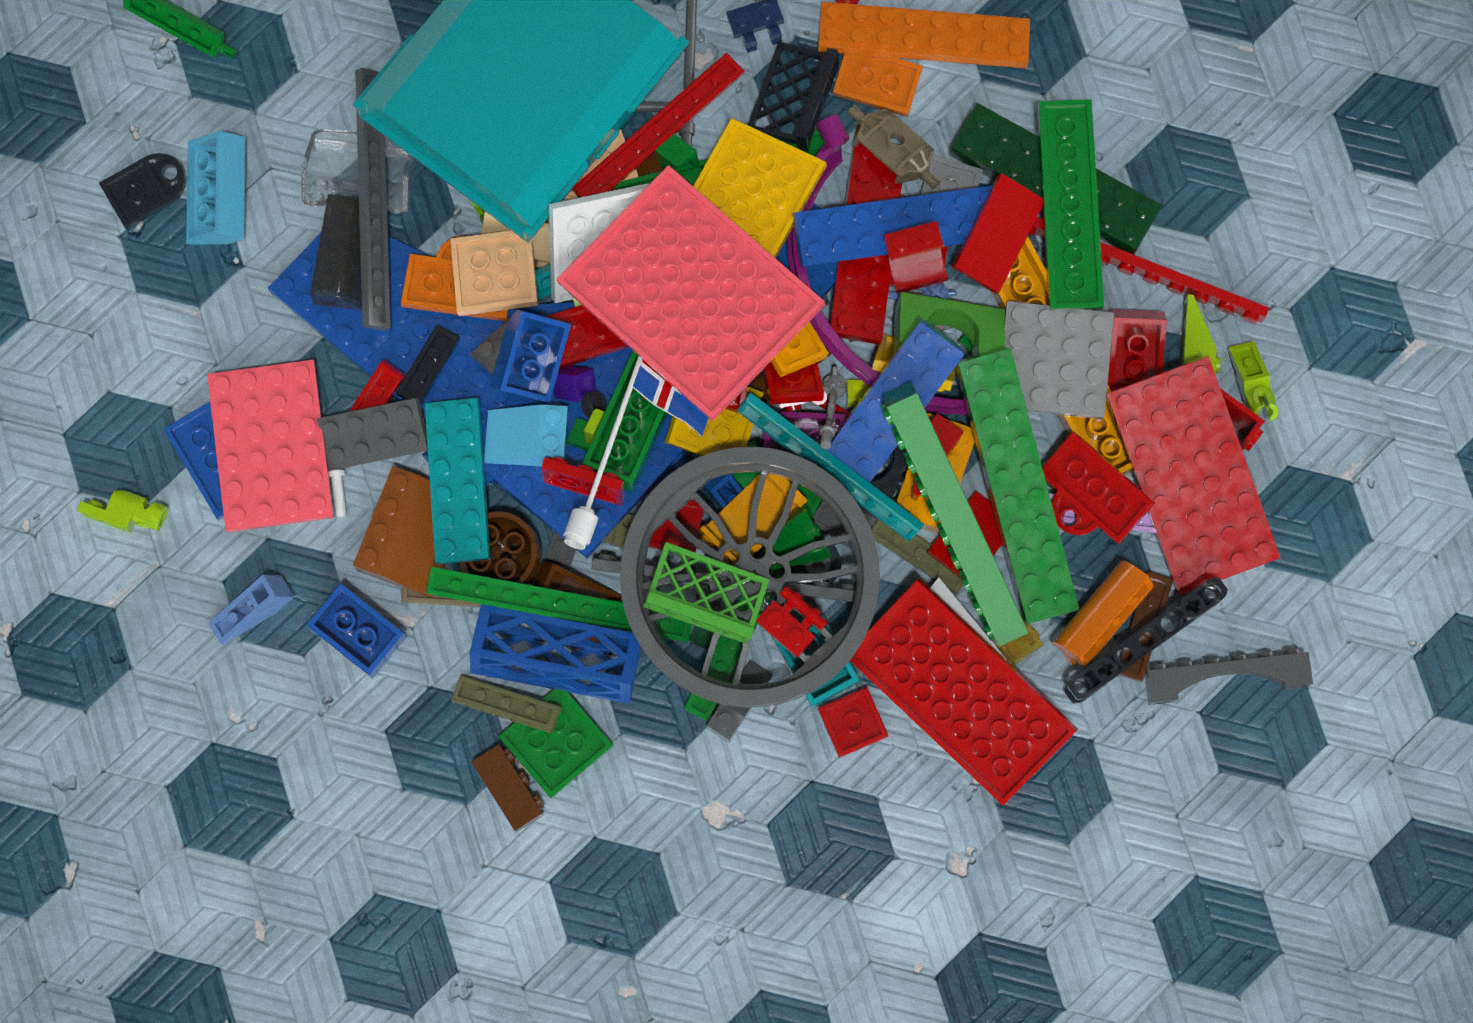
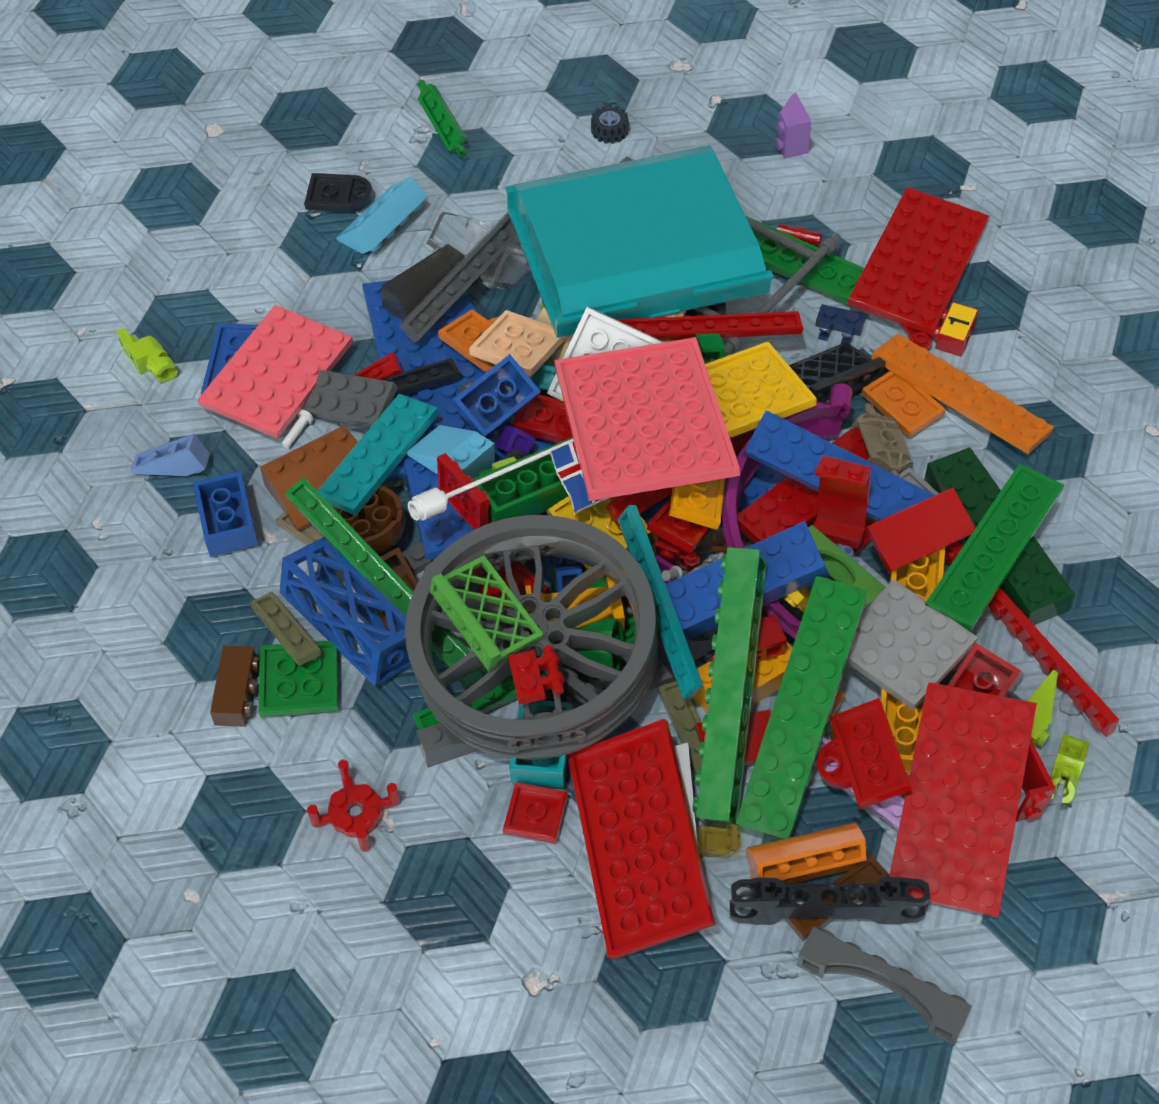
camera: 40 degrees right, 25 degrees down
none -> red plate [307,759,400,852]

